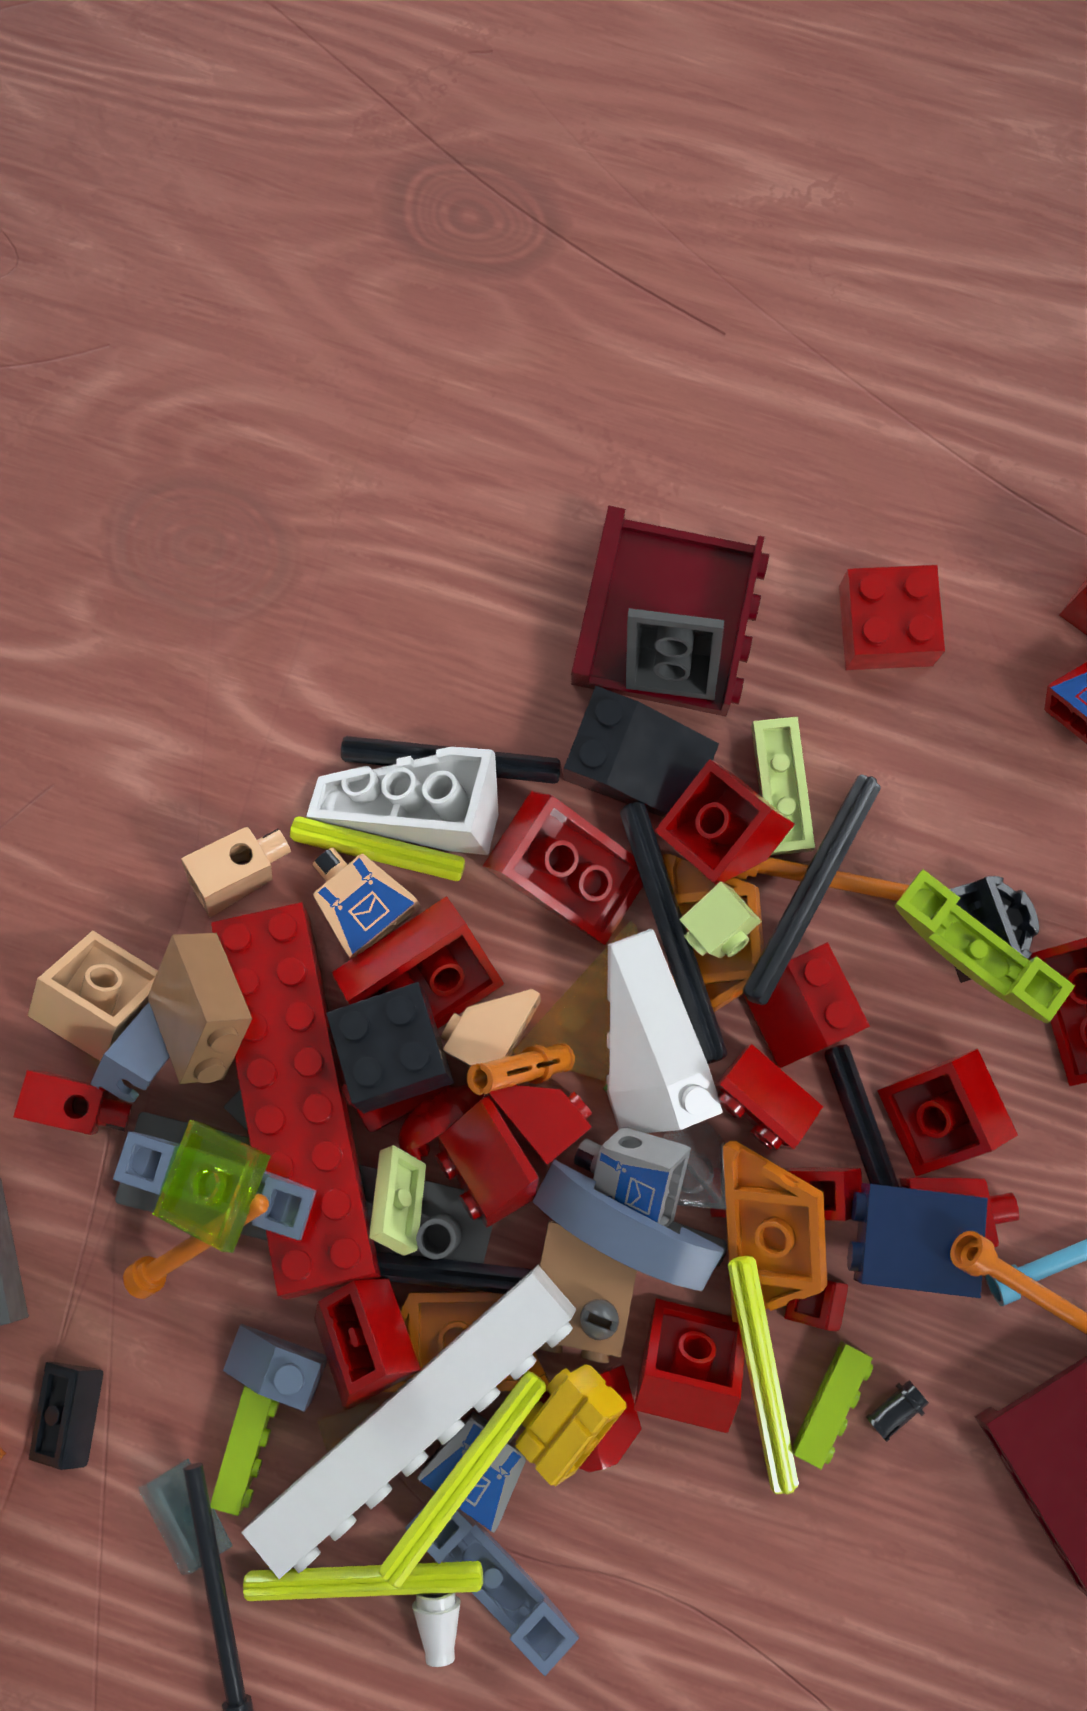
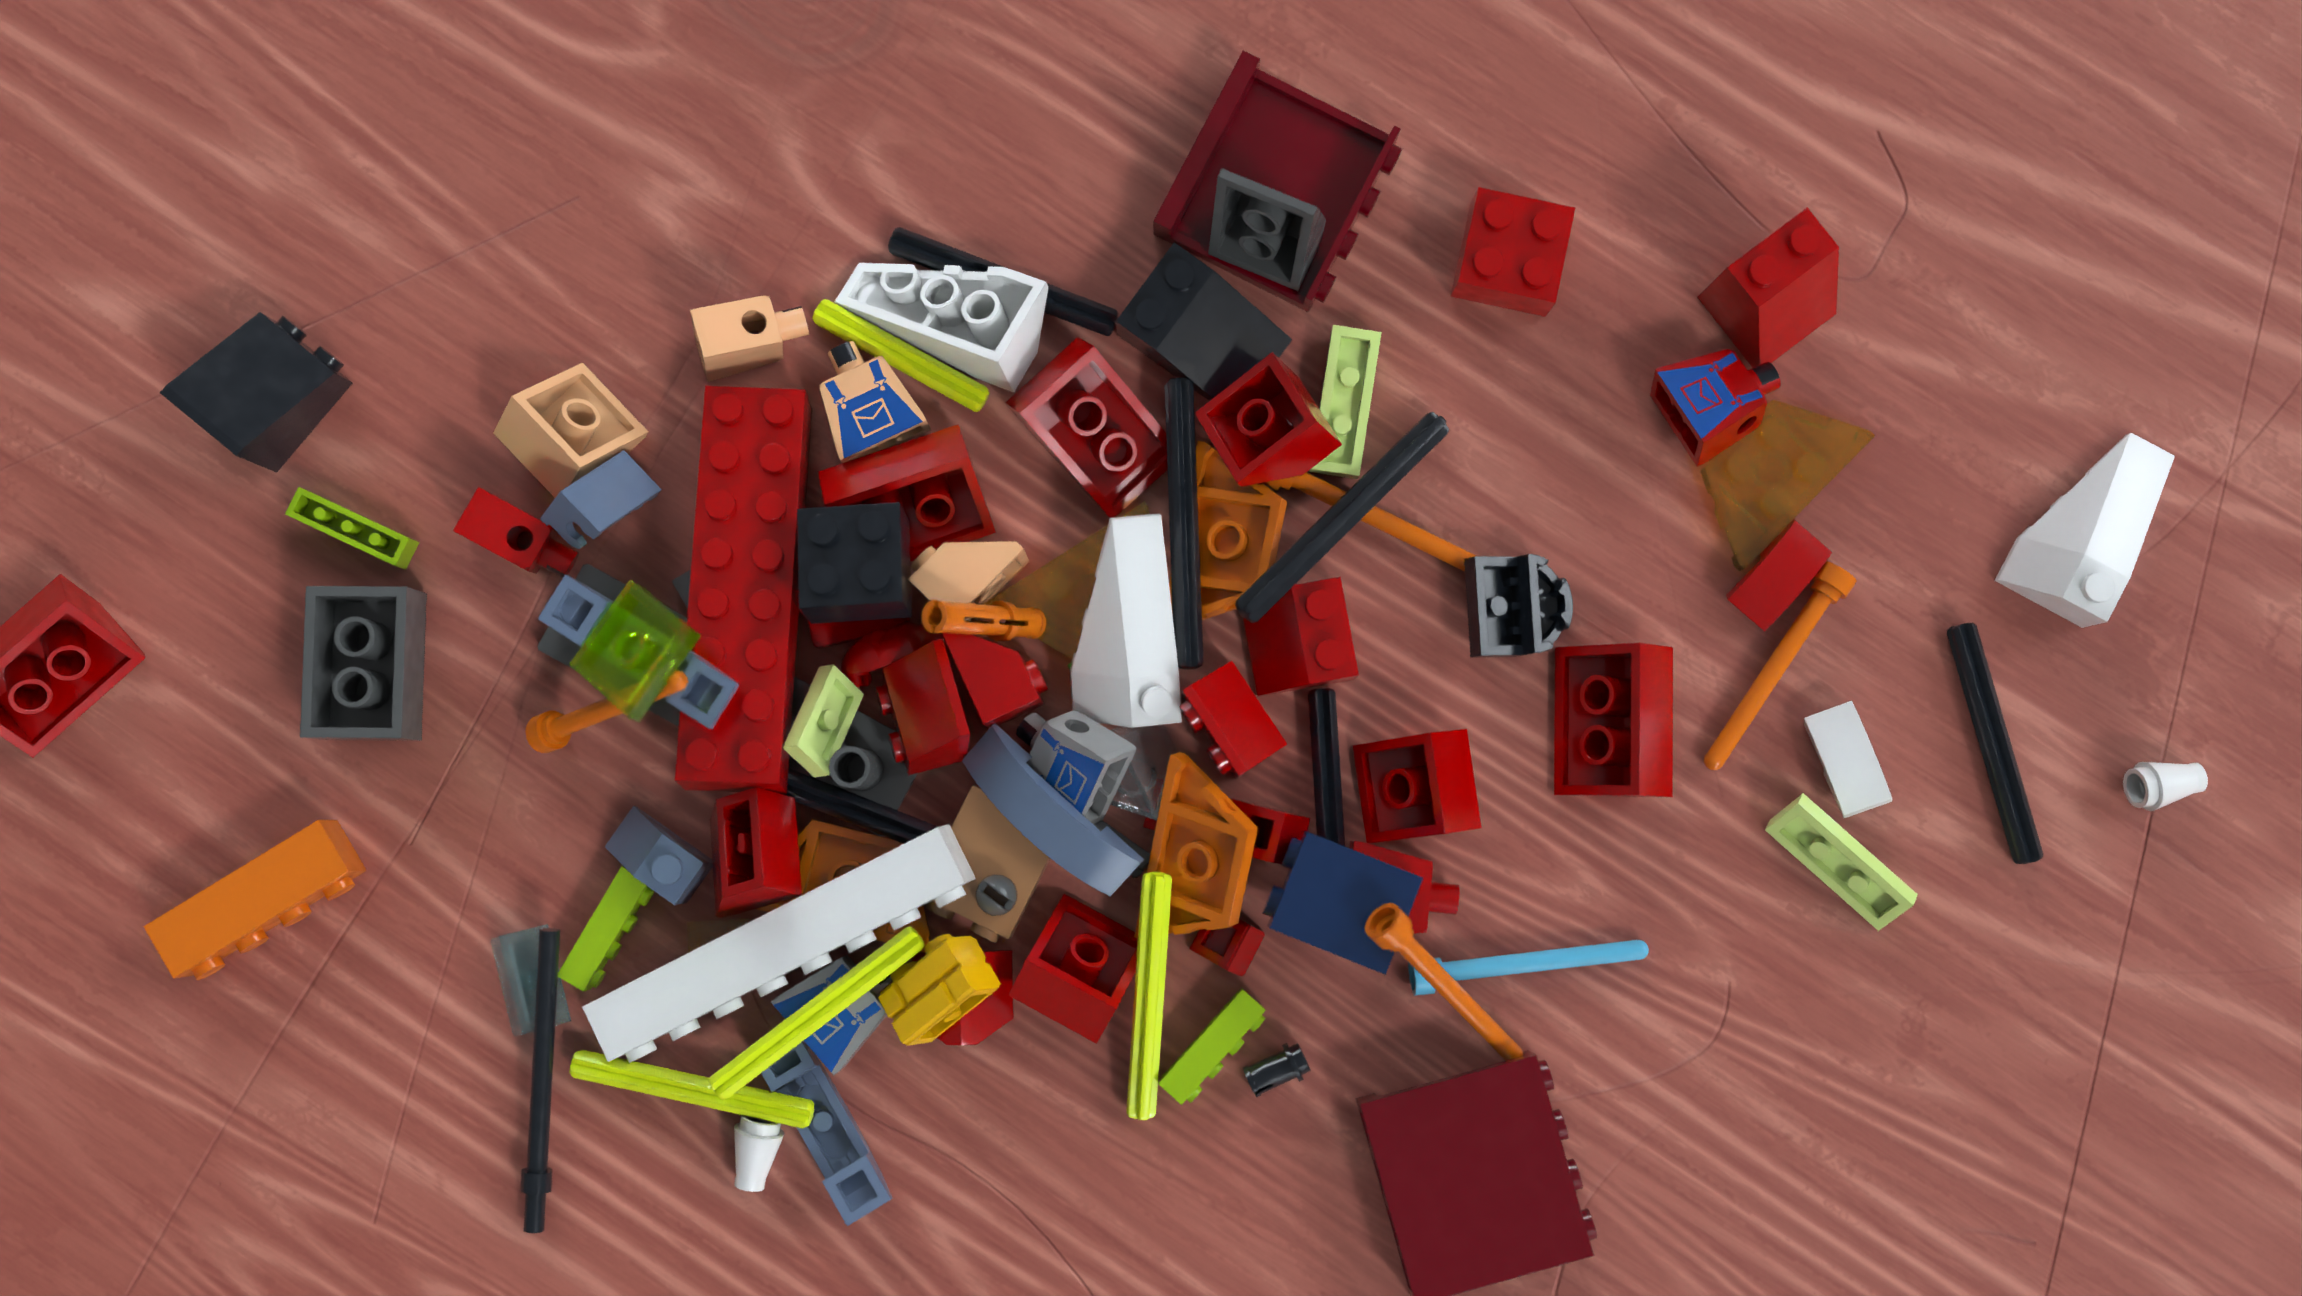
camera: 15 degrees right, 5 degrees up
black slope [28,1362,104,1470] -> none
medium nougat brick [147,933,252,1084] -> none
yellowish green brick [679,882,762,958] -> none
lime slope [894,869,1075,1024] -> none

